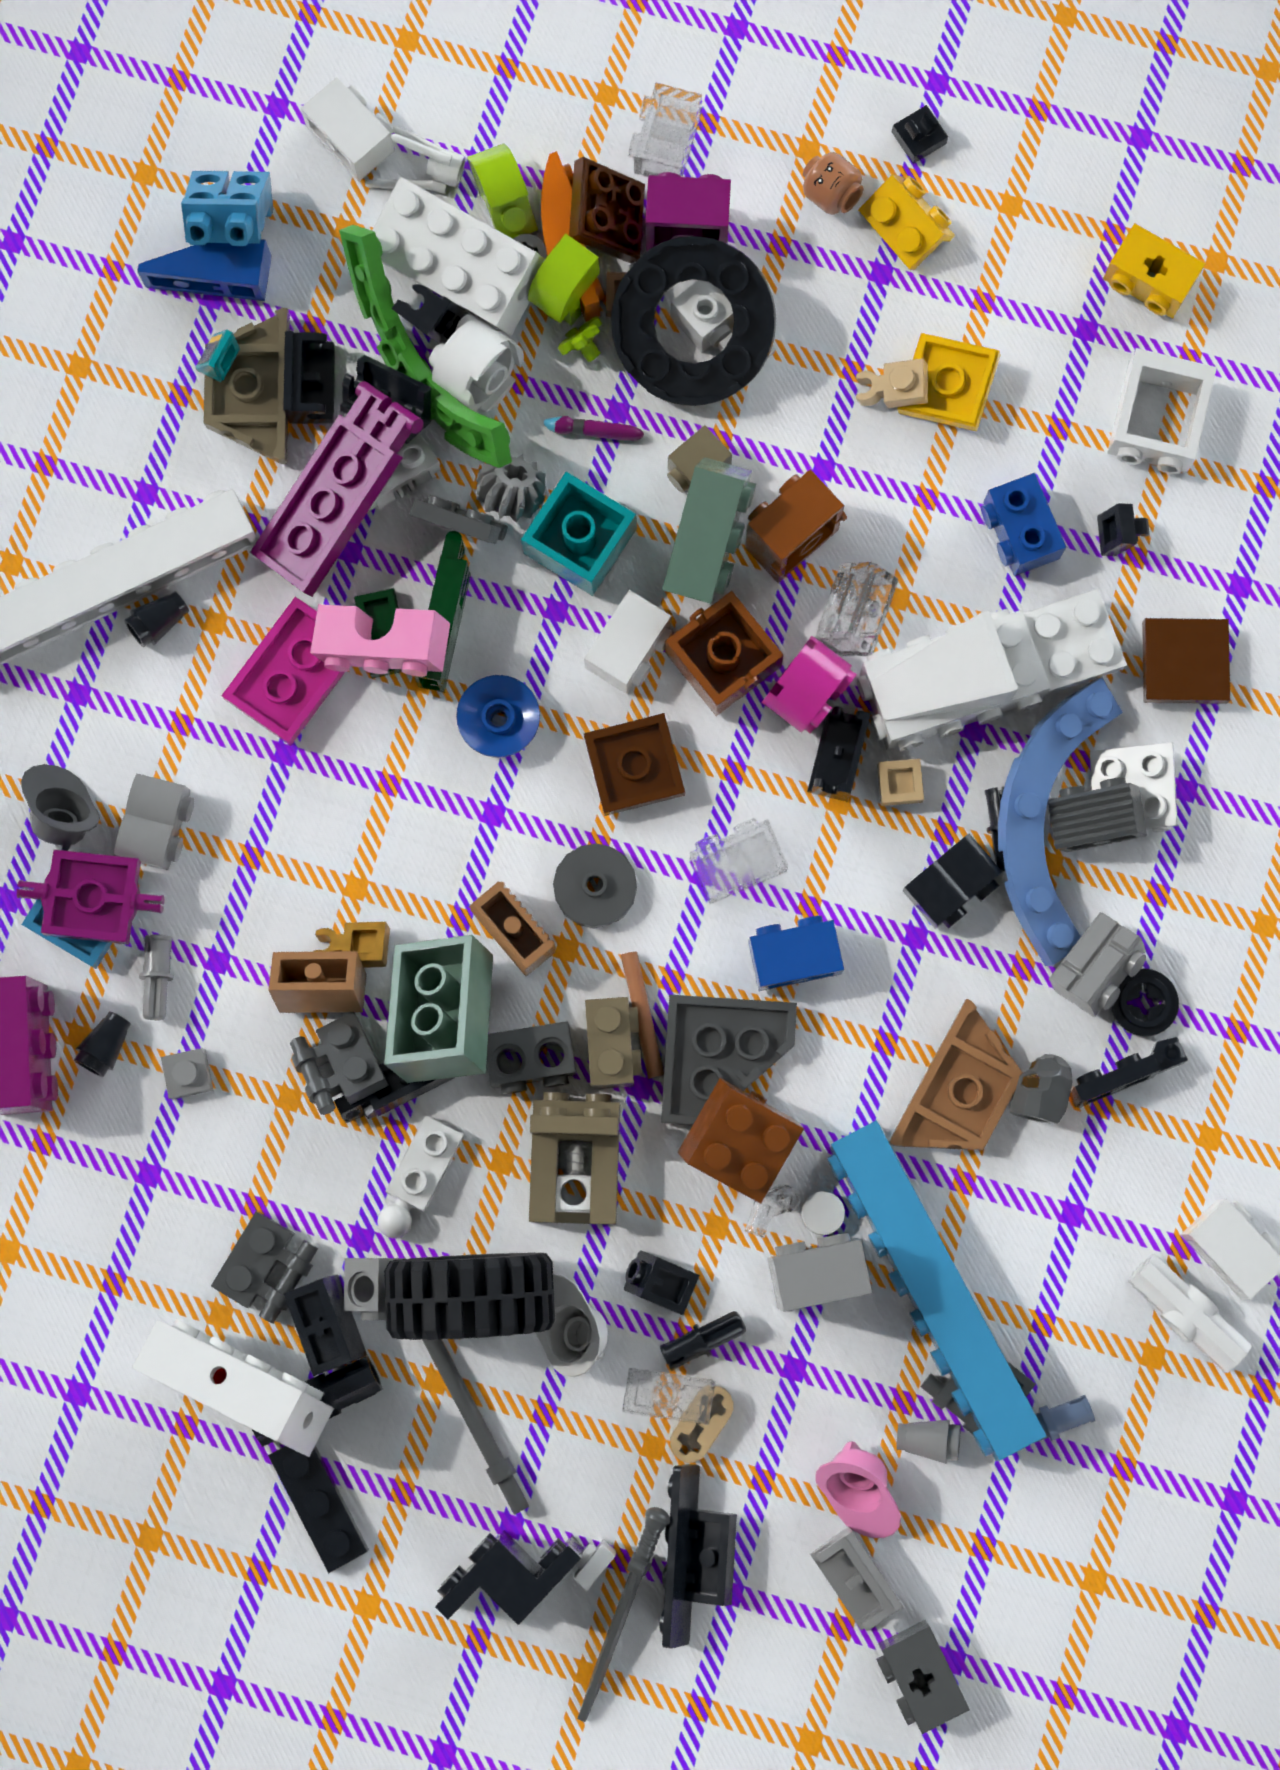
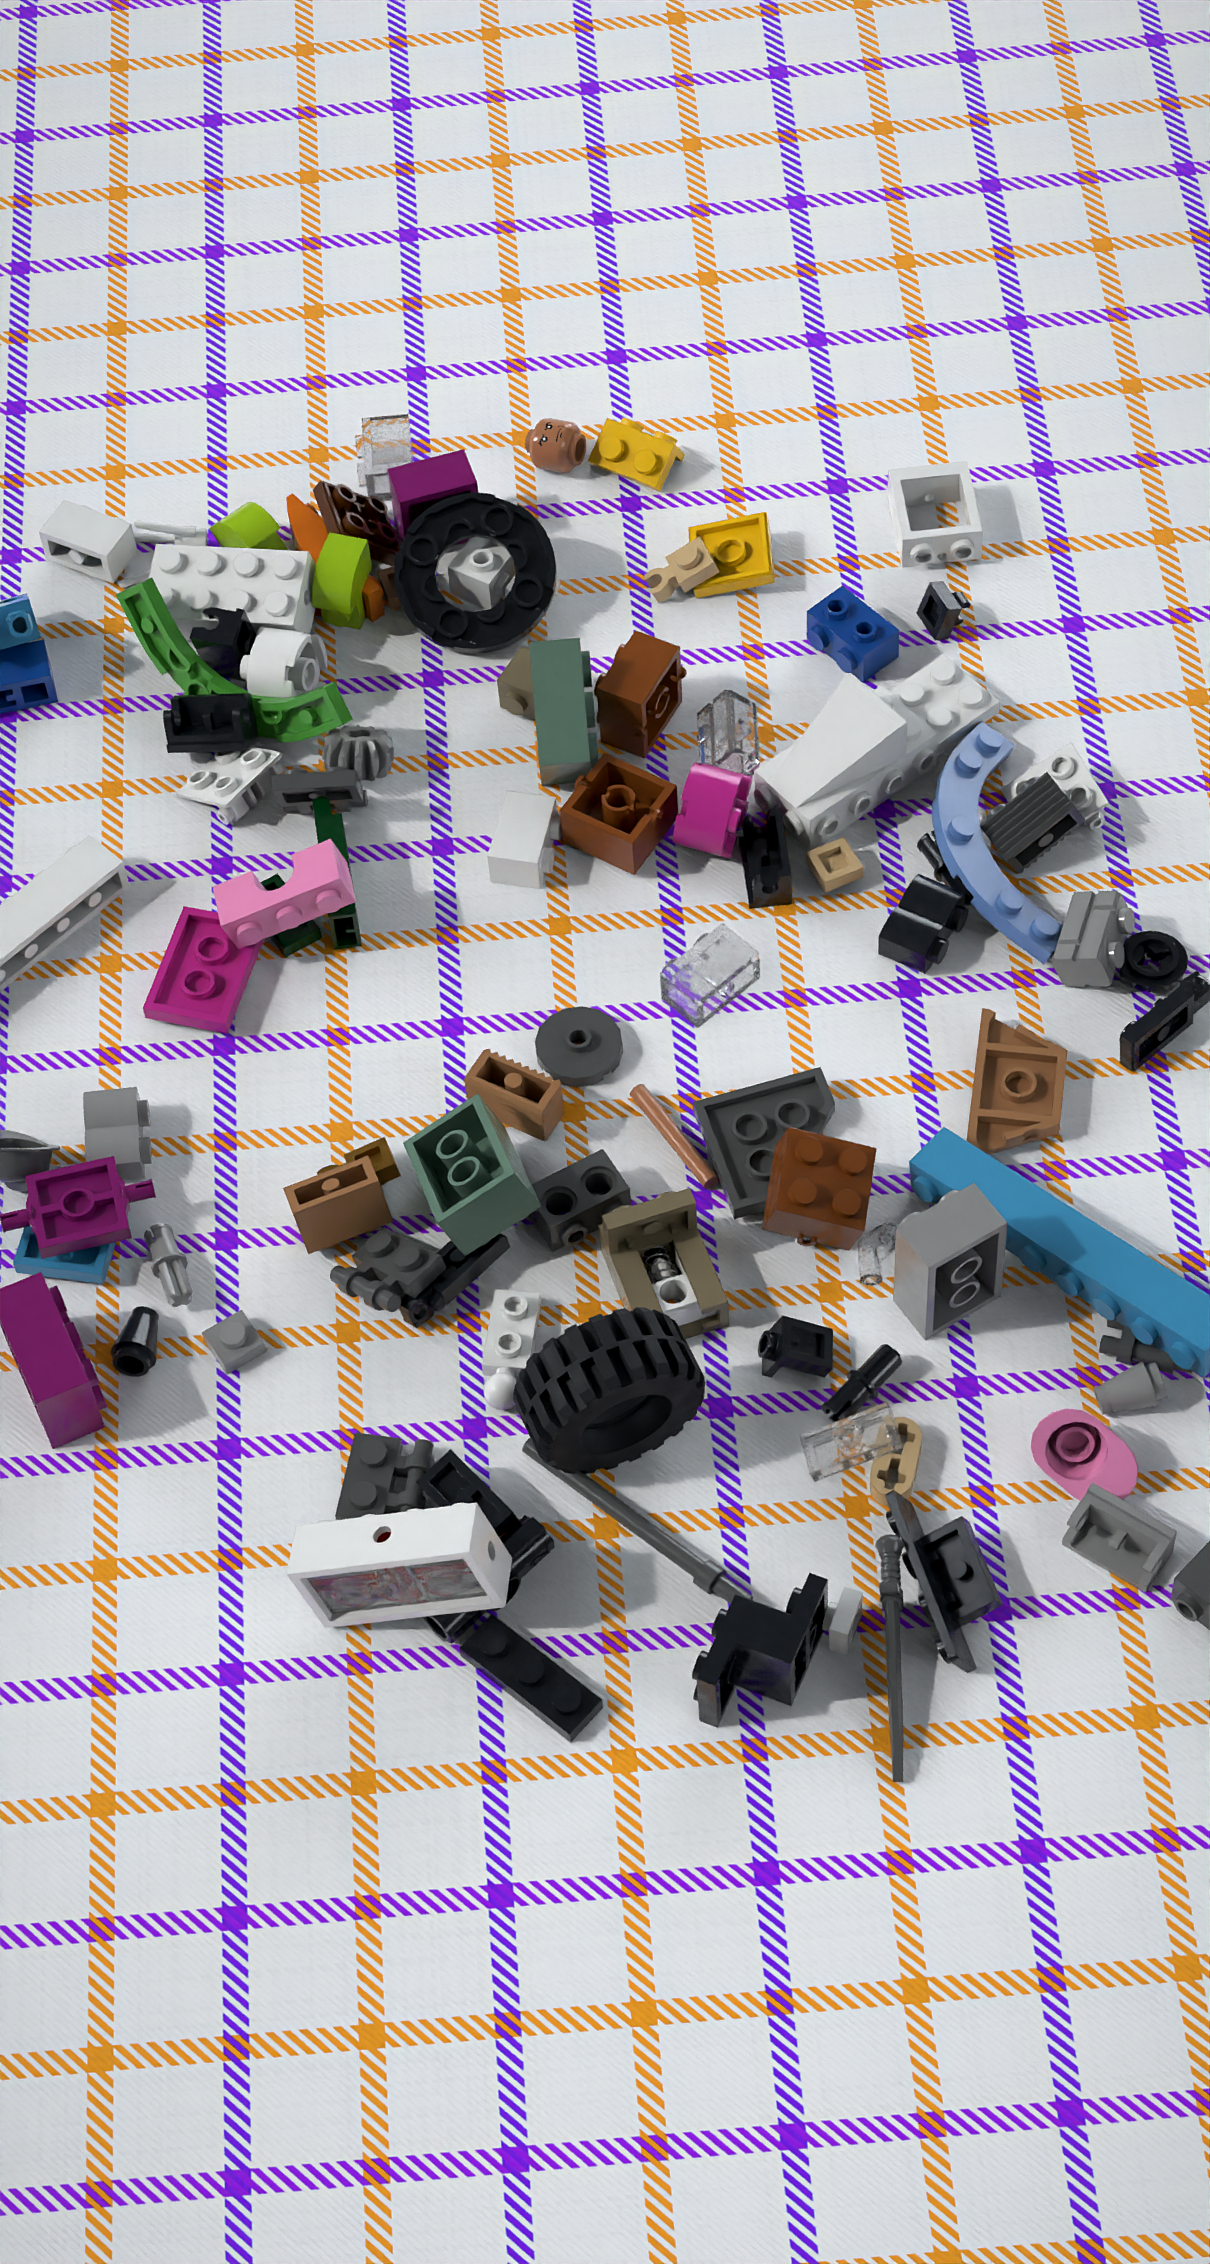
camera: 20 degrees left, 25 degrees down
black cone [124,591,189,647] -> none
teal slope [196,330,240,382] -> none
dark tan wing [203,308,290,464] -> none
magenta hinge [250,381,424,597] -> none
black hinge [283,331,335,424] -> none
light grey brick [344,1258,406,1320] -> none
blue dish [456,675,540,758] -> none
teal brick [521,472,637,596] -> none
white piece [535,1275,608,1377] -> none
magenta piece [544,416,644,441] -> none
lime plant [557,316,603,362] -> none
reddish brown plate [583,713,685,816] -> none
dark tan brick [585,997,642,1089] -> none
blue brick [748,916,844,991] -> none
black tile [891,105,948,164] -> none
dark grey rock [1010,1054,1073,1124] -> none
yellow brick [1103,223,1206,319] -> none
reddish brown tile [1142,618,1230,704] -> none

